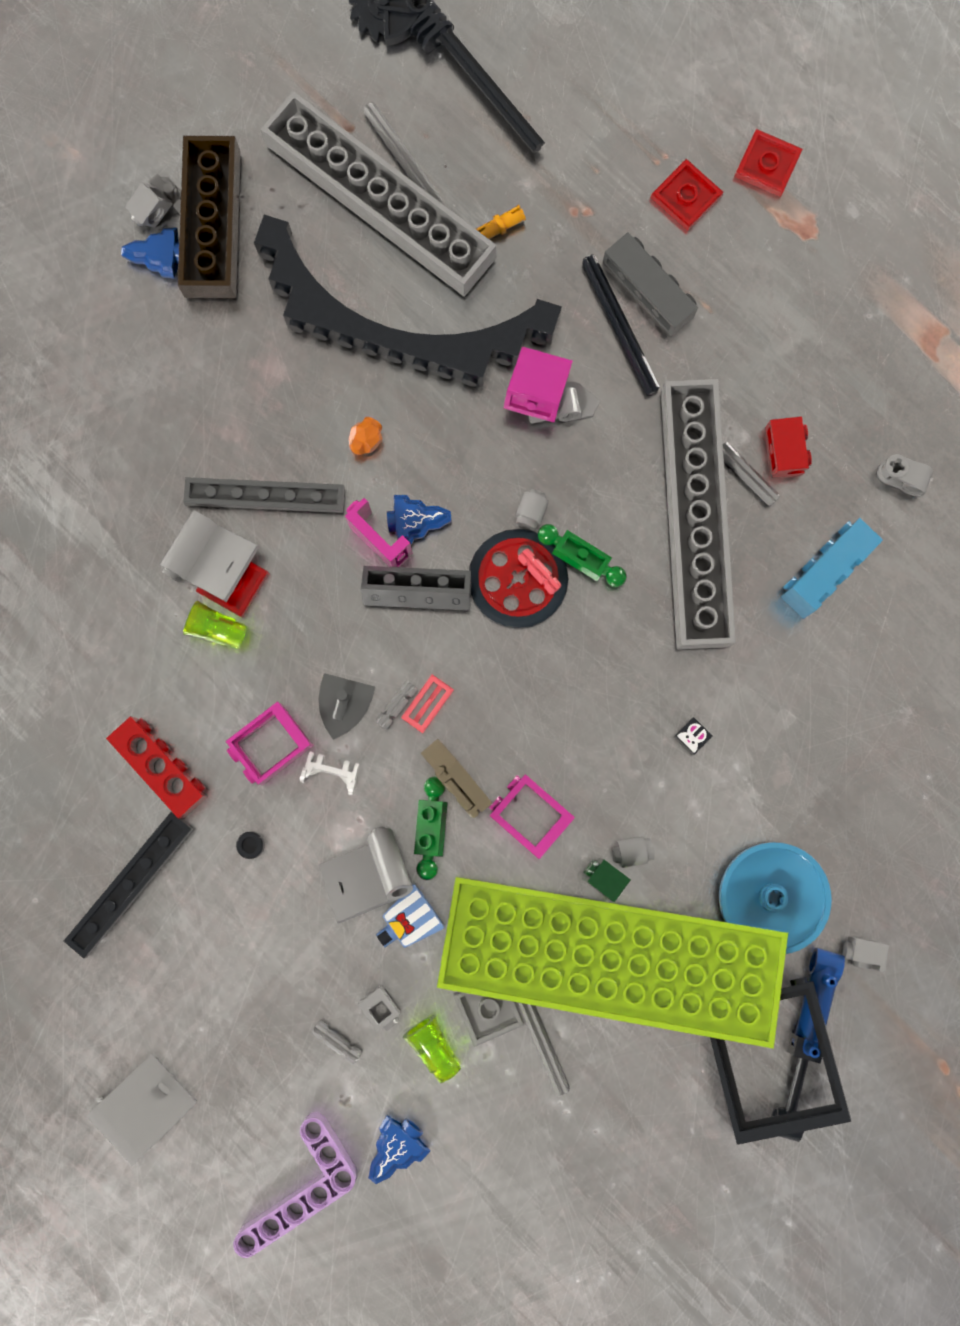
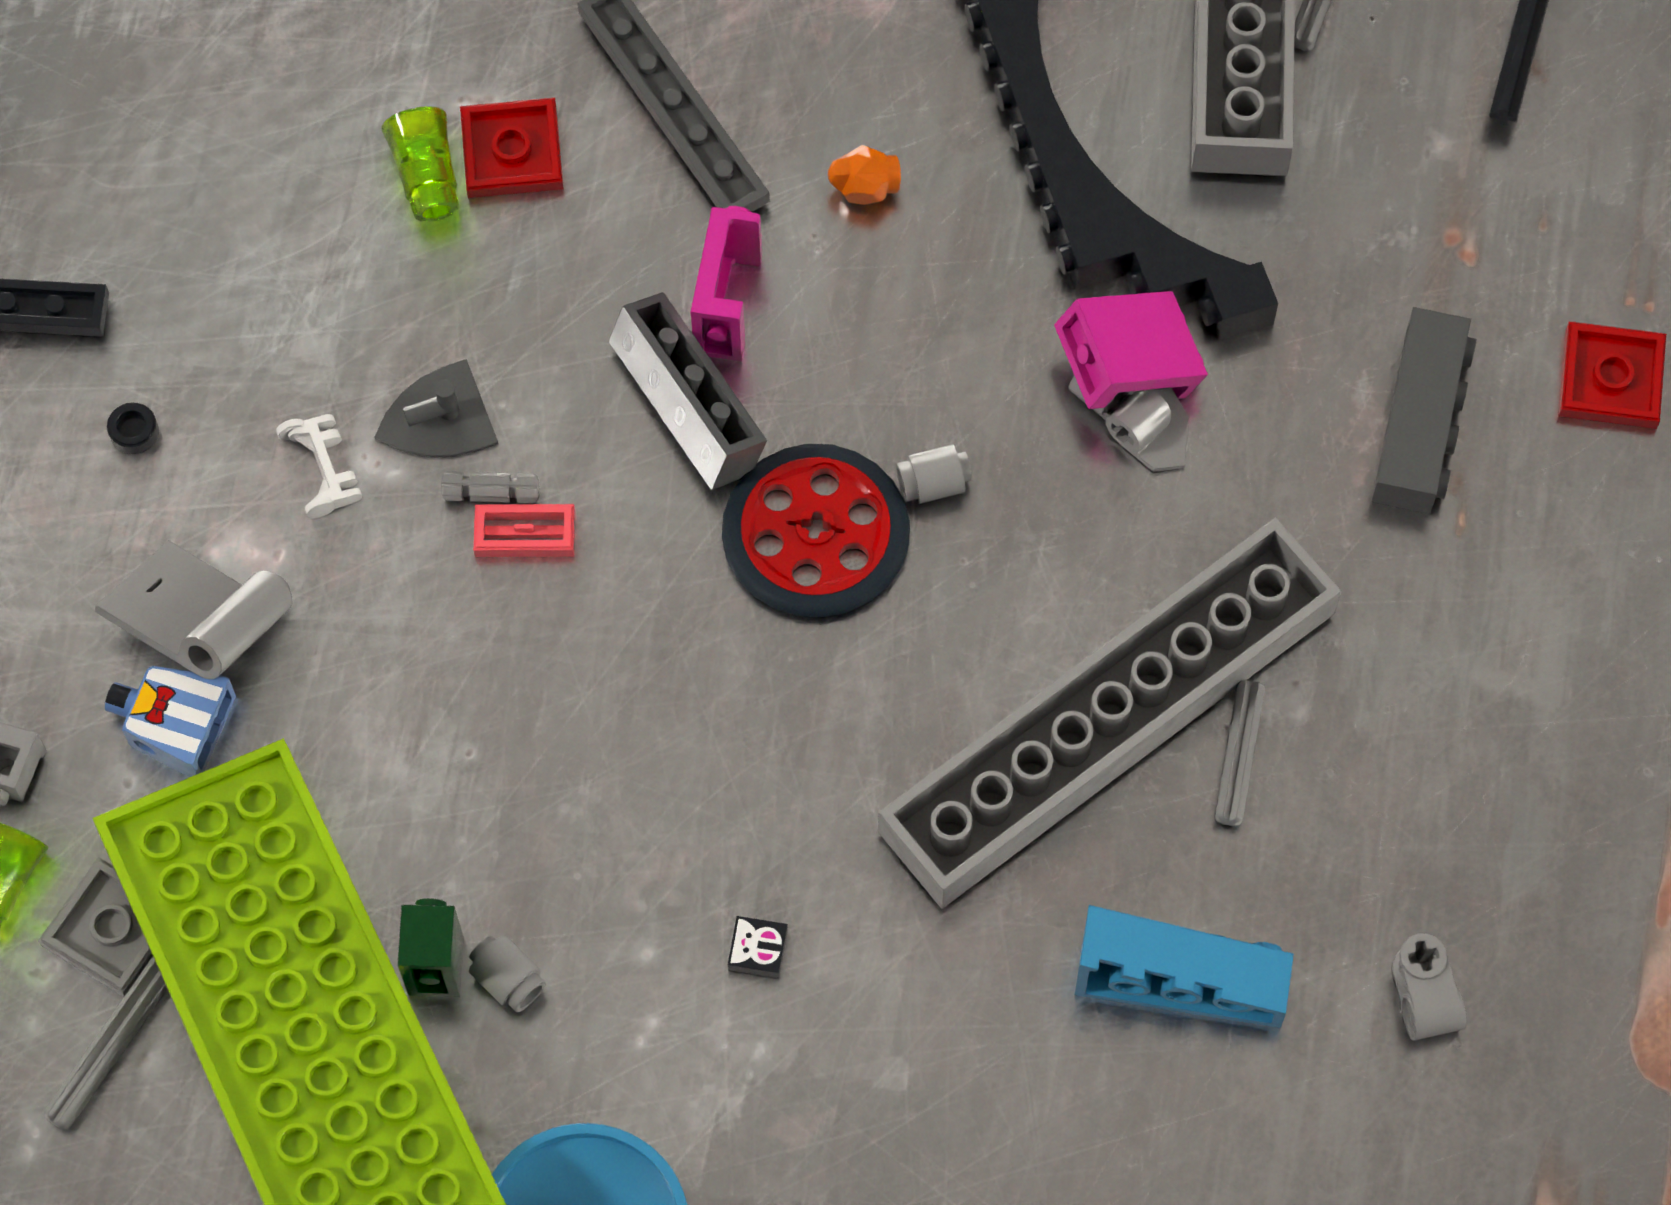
camera: 55 degrees right, 15 degrees down
red brick [106,716,208,819] -> none
light grey door [160,510,259,602] -> none
dark pink window [225,701,314,785] -> none
blue rock [387,495,452,545] -> none
green plate [414,776,448,880] -> none
dark tan piece [421,739,492,818] -> none
light orange pin [475,204,526,239] -> none
dark pink window [489,774,575,859] -> none
coral axle [518,548,561,595] -> none
green plate [538,524,627,587] -> none
black axle [582,254,660,395] -> none
red brick [765,416,812,478] -> none

